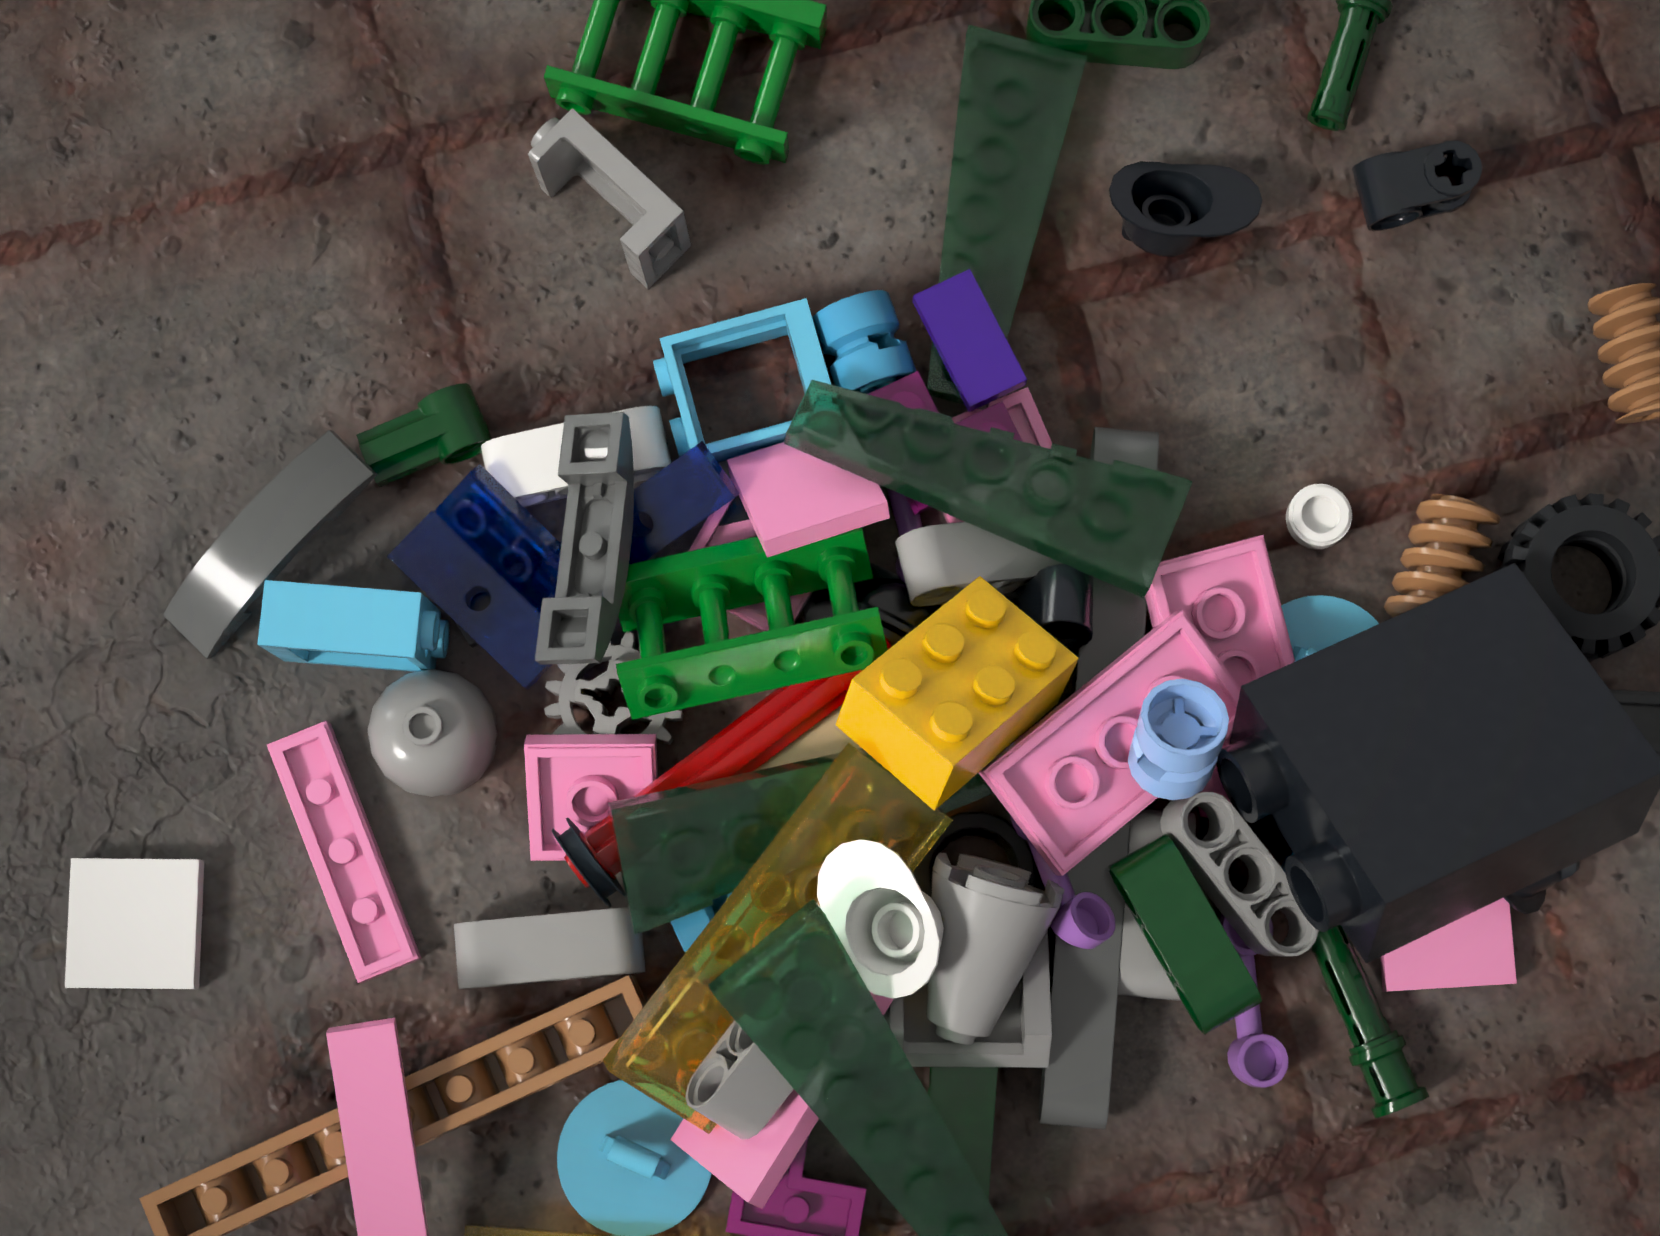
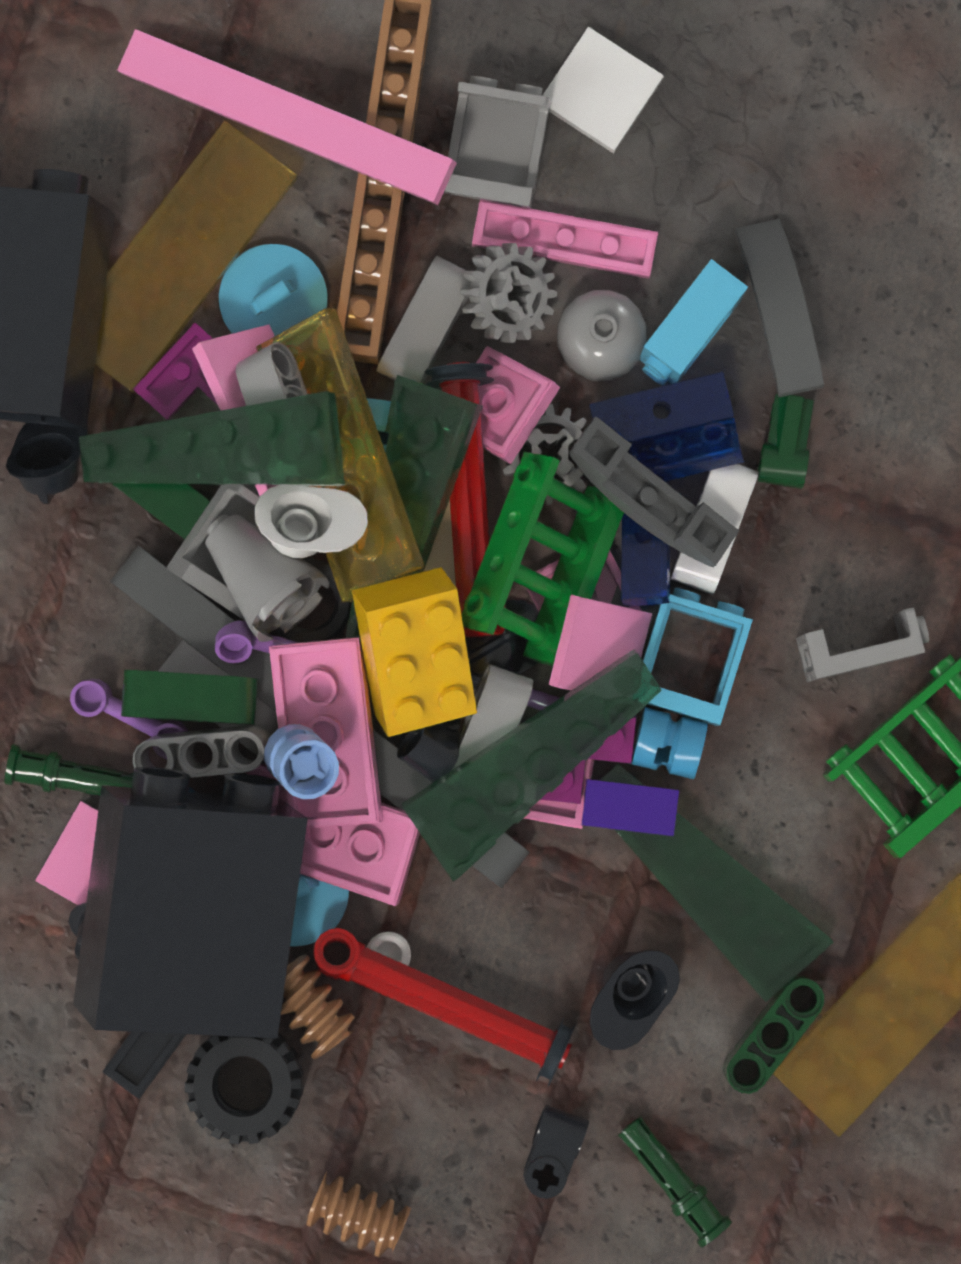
camera: 120 degrees right, 5 degrees up
none -> red piece [314,928,576,1087]
none -> light grey panel [444,76,551,209]
none -> light grey gear [460,243,557,343]

